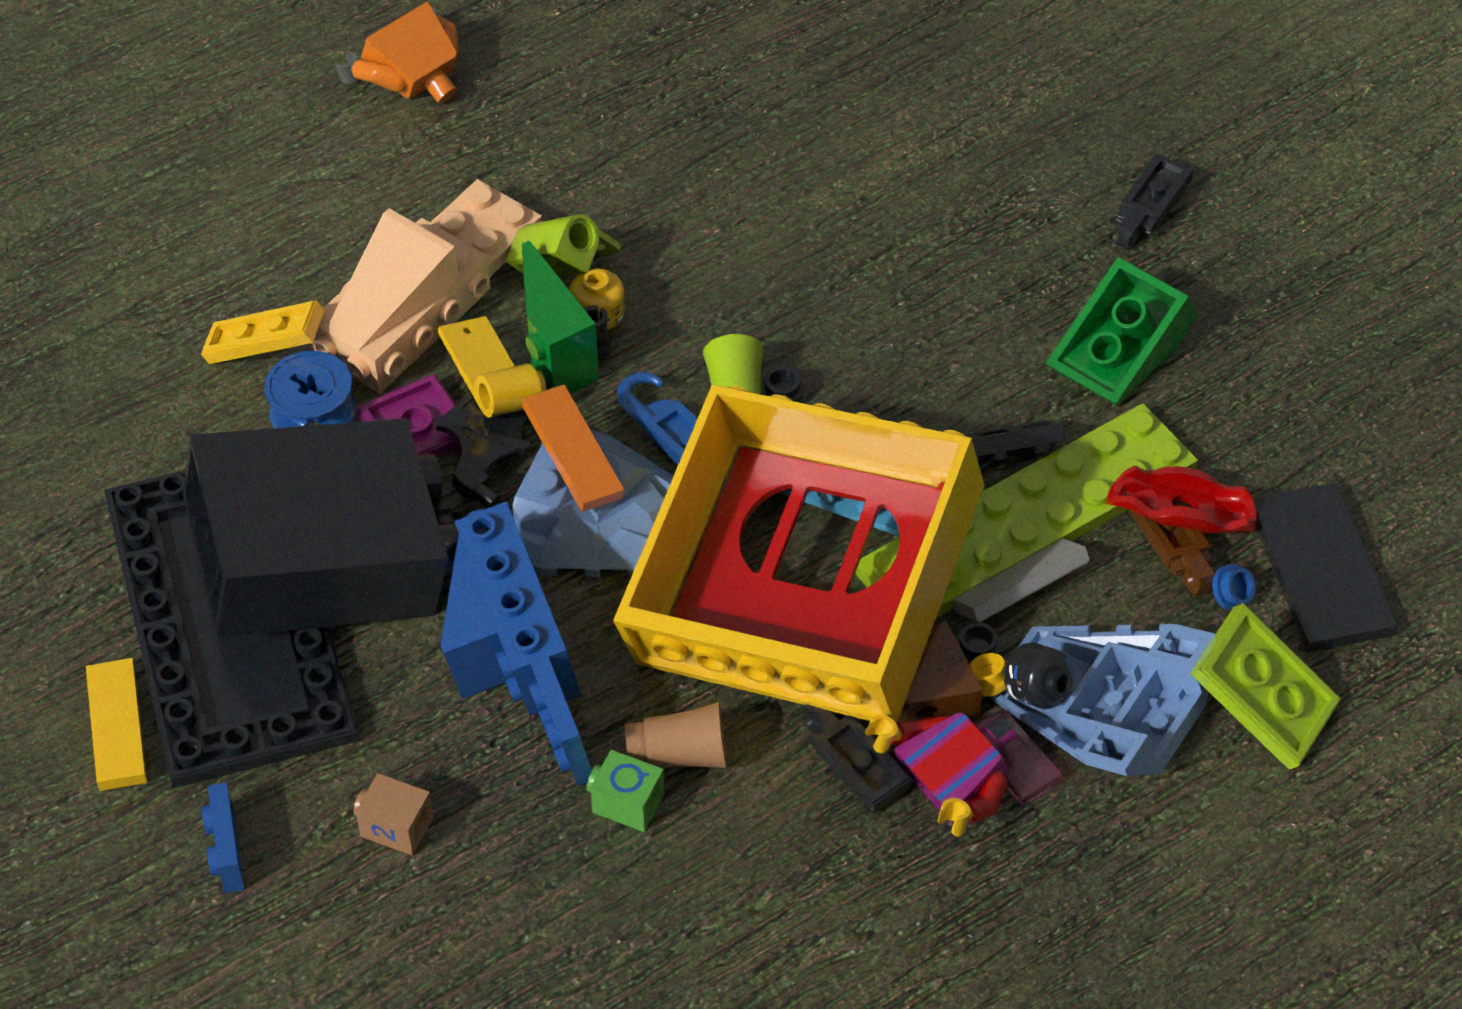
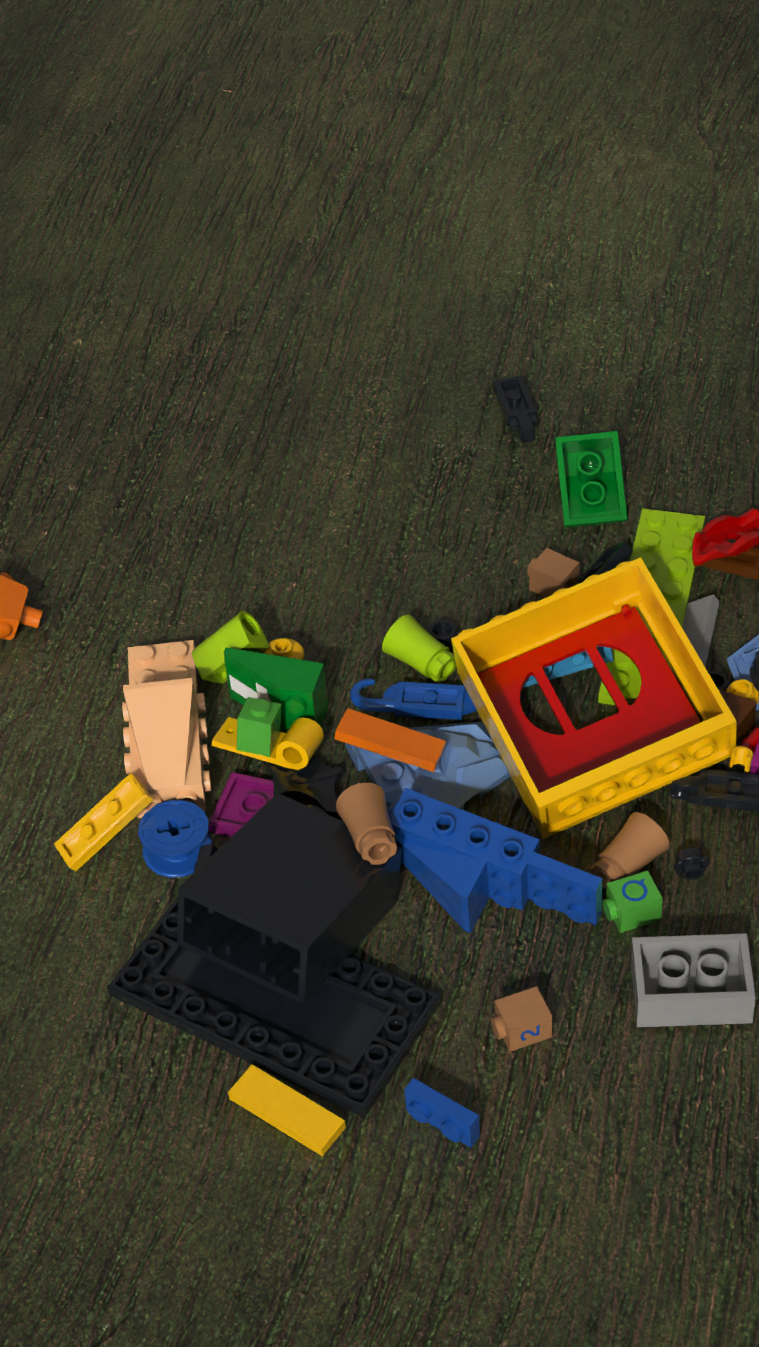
camera: 40 degrees left, 5 degrees down
none -> bright green brick [236,697,281,757]
none -> medium nougat plant [336,782,397,865]
none -> medium nougat brick [527,548,580,598]
none -> light grey brick [631,933,756,1027]
none -> black plate [674,848,710,880]

